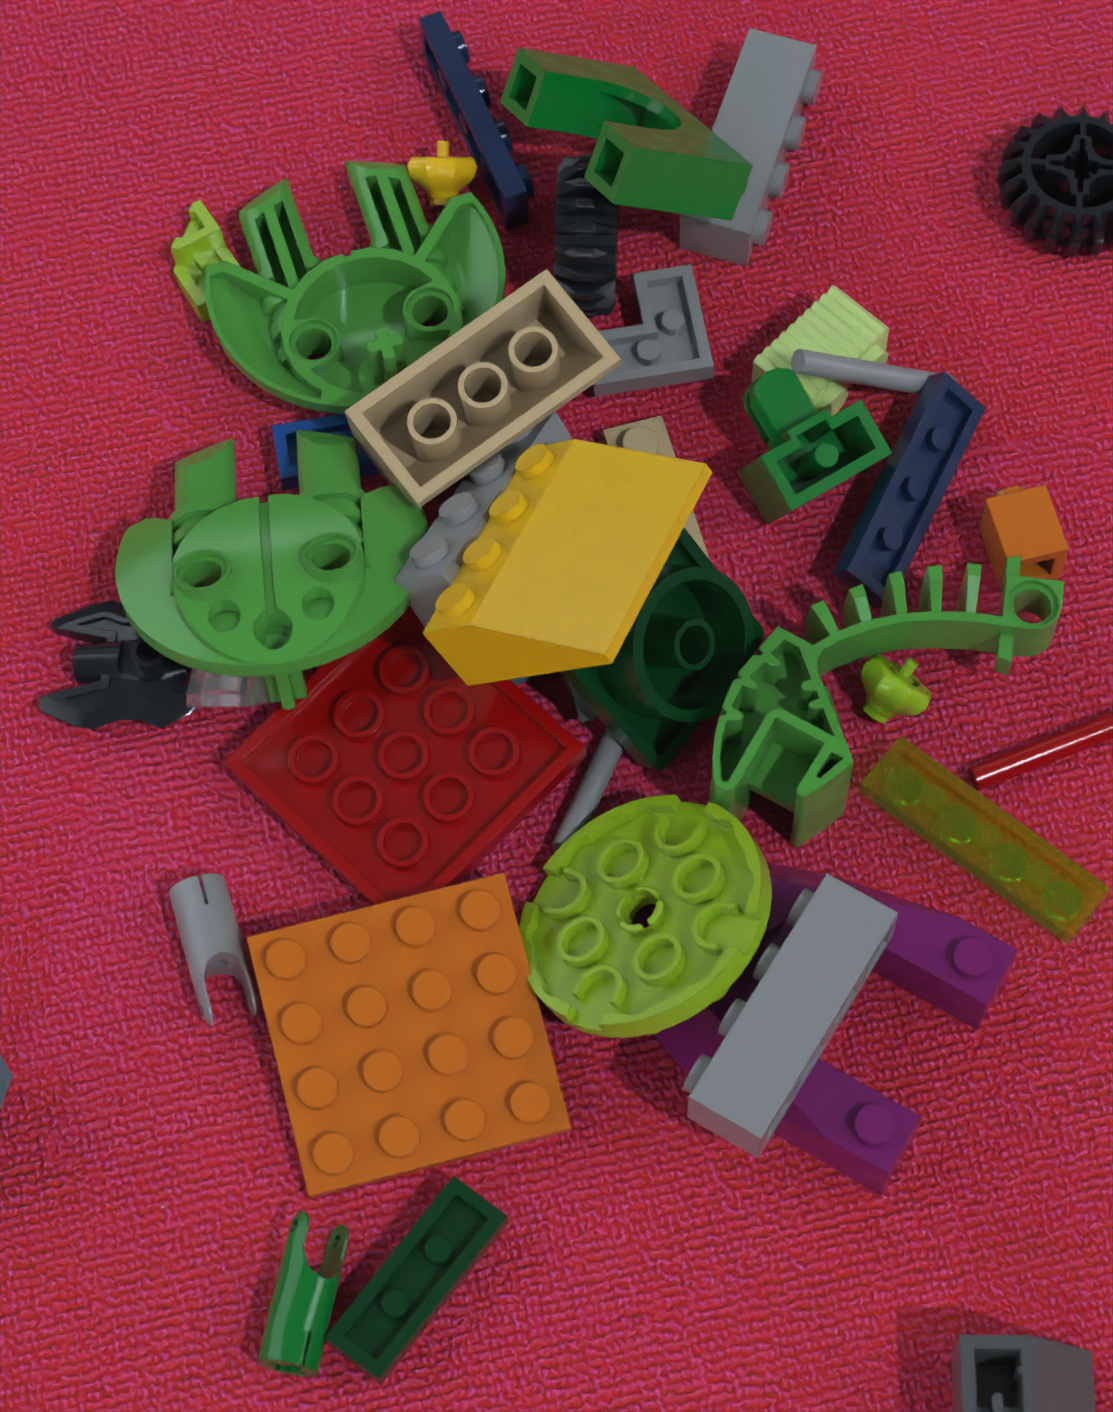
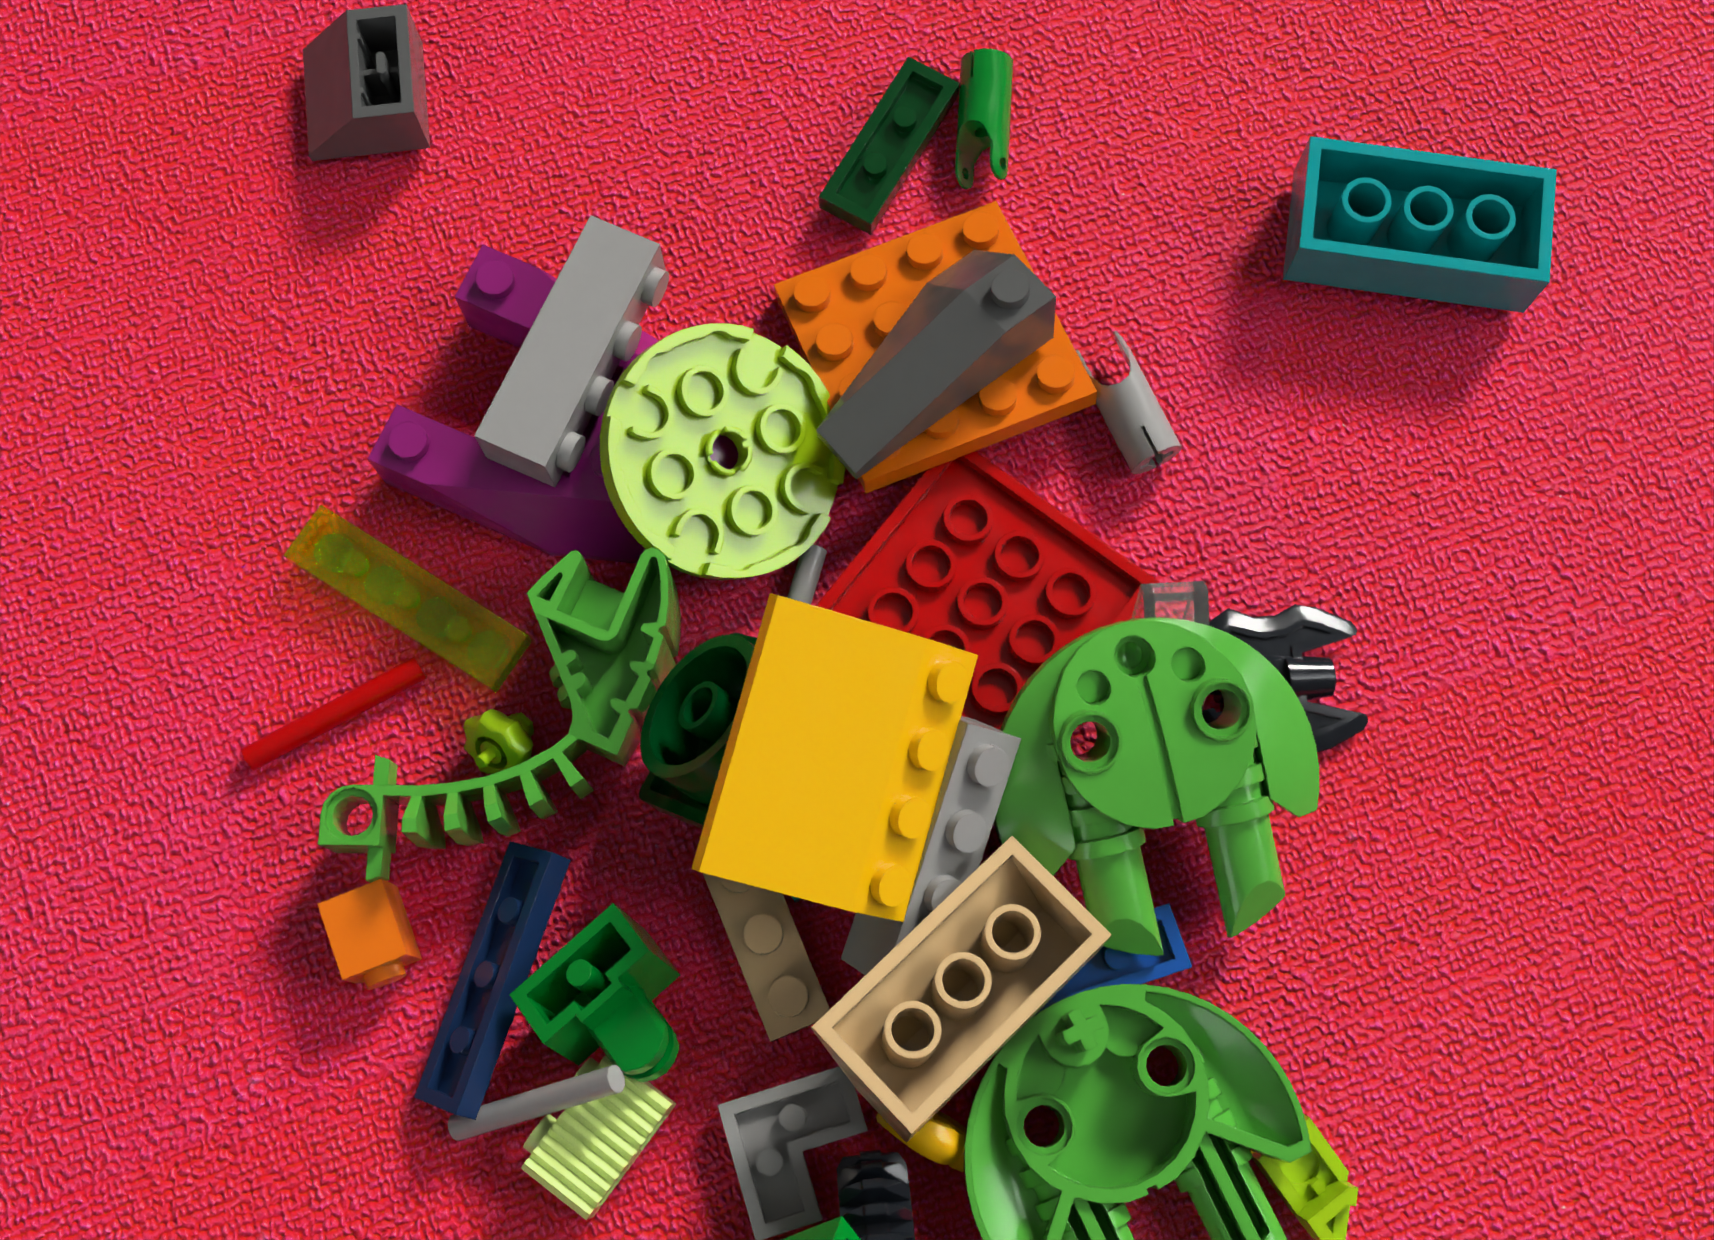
camera: 170 degrees right, 10 degrees up
none -> dark grey wedge [816,250,1056,479]

